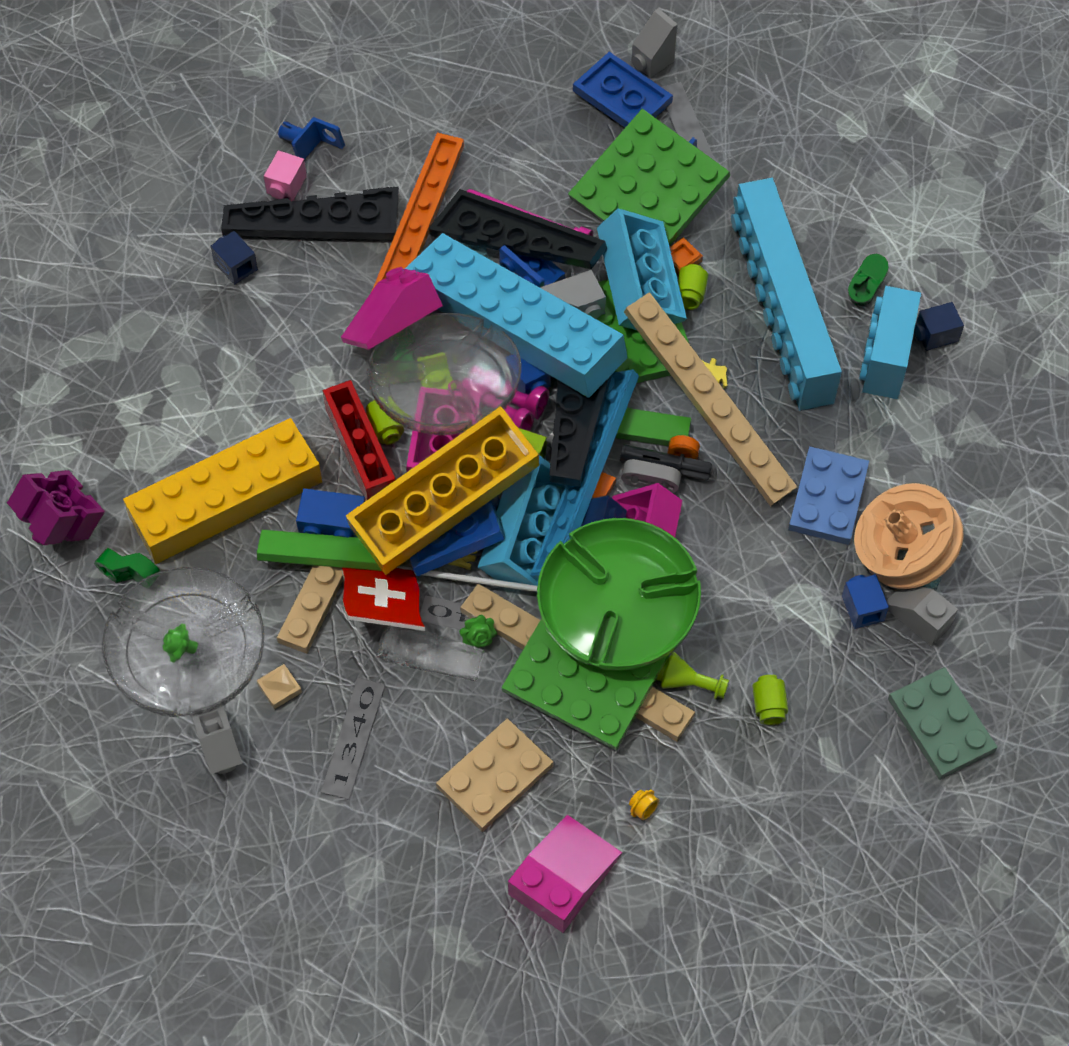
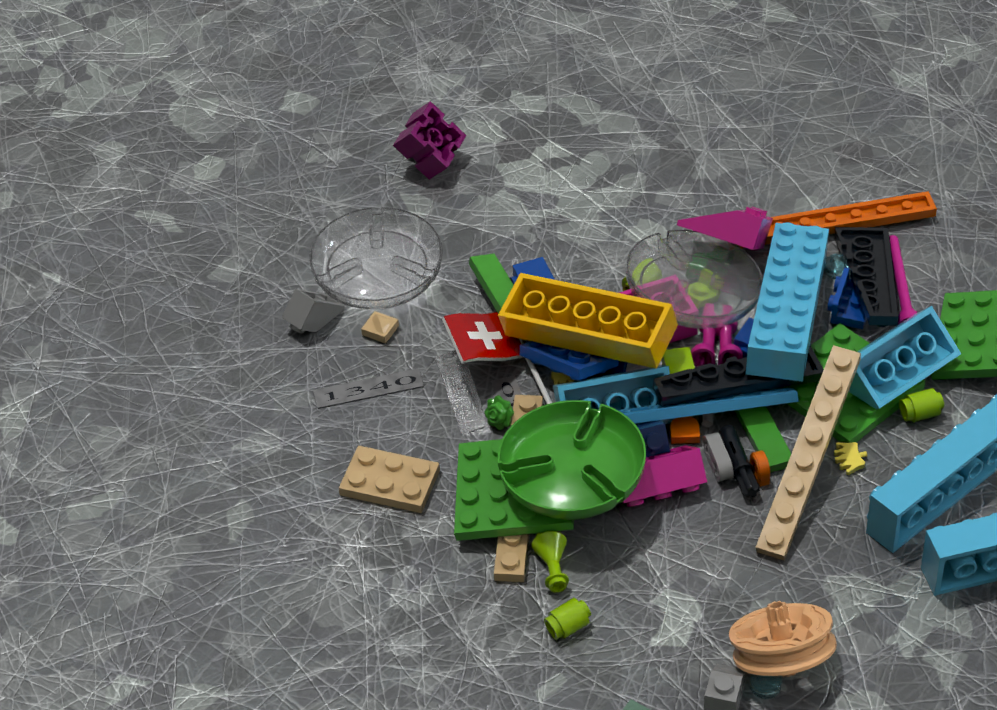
camera: 65 degrees right, 15 degrees down
green piece [94,548,161,587] -> none
yellow brick [123,418,322,564] -> none
bright green plant [162,623,198,663] -> none
dark blue brick [210,231,258,285] -> none
black wing [221,187,399,240] -> none
bright pink brick [264,150,307,201] -> none
tan plate [277,565,344,654] -> none
blue bracket [278,117,345,160] -> none
red brick [322,380,396,501] -> none
dark pink slope [508,815,622,933] -> none
light grey slope [540,270,606,319] -> none
yellow plate [629,789,659,820] -> none
orange tile [670,237,703,275] -> none
medium blue plate [788,446,869,545] -> none
blue brick [842,574,889,629] -> none

